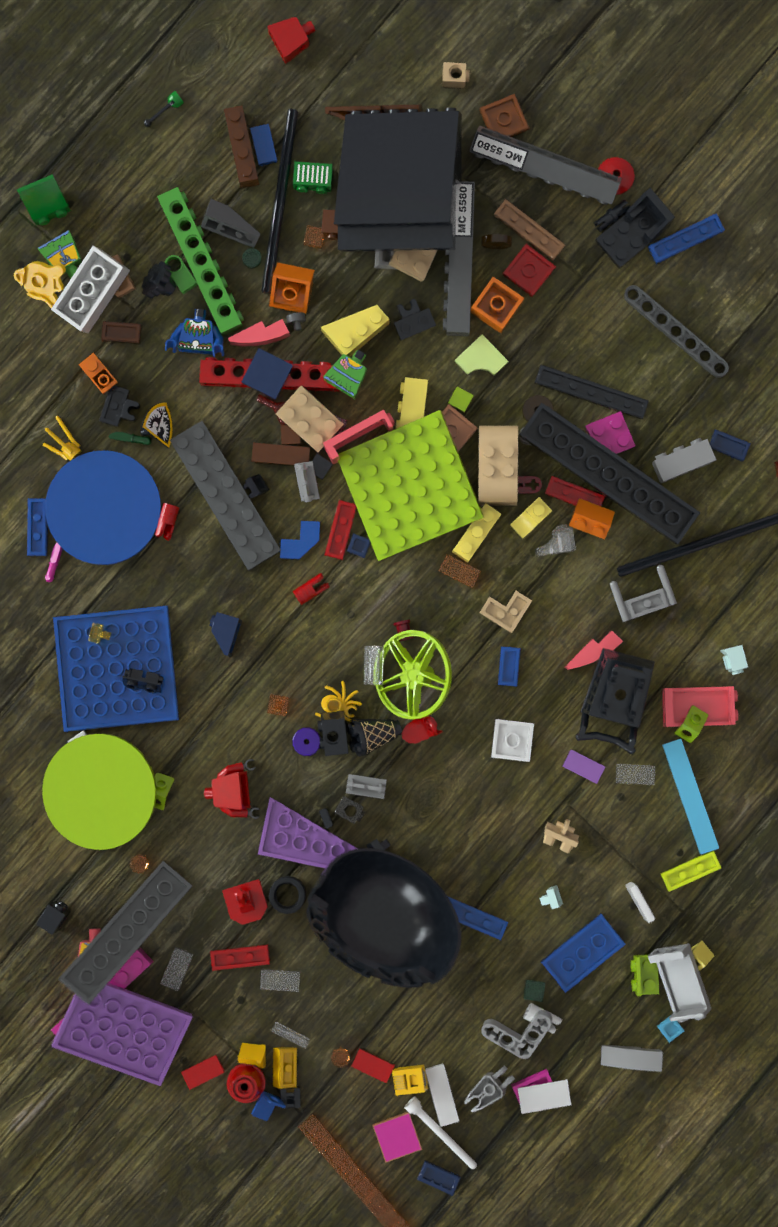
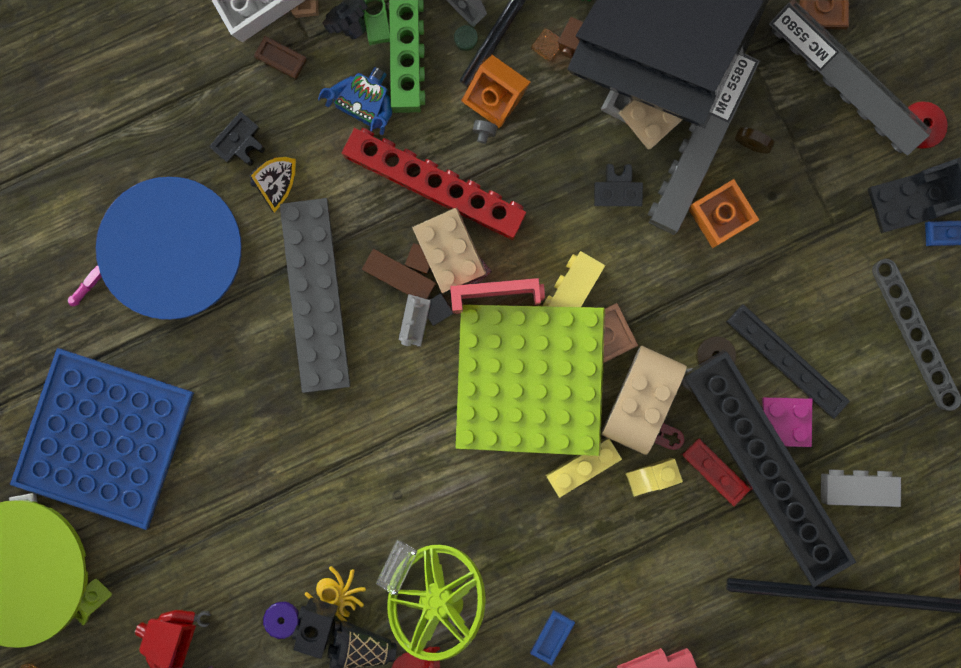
camera: 30 degrees right, 0 degrees up
blue tile [27,498,48,556] -> none
yellow plant [43,416,81,461] -> none
orange slope [79,353,118,394] -> none
clear yellow tile [88,623,111,644] -> none
dark green piece [108,432,152,445] -> none
black hinge [122,668,164,693] -> none
red hinge [154,503,179,541] -> none
dark blue slope [209,612,242,657] -> none
coral slope [228,319,290,346] -> none
dark blue tile [242,348,293,400] -> none
black tile [243,474,269,498] -> none
clear red piece [256,394,286,425] -> none
clear orange tile [267,694,290,716] -> none
blue tile [280,521,320,559] -> none
red hinge [292,573,330,606] -> none
light yellow wedge [321,305,389,357] -> none
bright green torso [323,350,367,399] -> none
red tile [324,500,357,560] -> none
dark blue tile [347,533,371,558] -> none
dark red bush [393,619,414,642] -> none
clear orange tile [439,554,481,588] -> none
lime tile [448,387,474,413] -> none
yellowish green tile [455,334,508,375] -> none
tan plate [479,591,532,633] -> none
medium nougat tile [494,199,565,261] -> none
red tile [503,244,556,297] -> none
clear arch [535,525,576,557] -> none
orange brick [569,498,615,540] -> none
black pin [594,200,630,232] -> none
light grey plate [610,565,677,622] -> none
dark blue tile [709,429,751,462] -> none

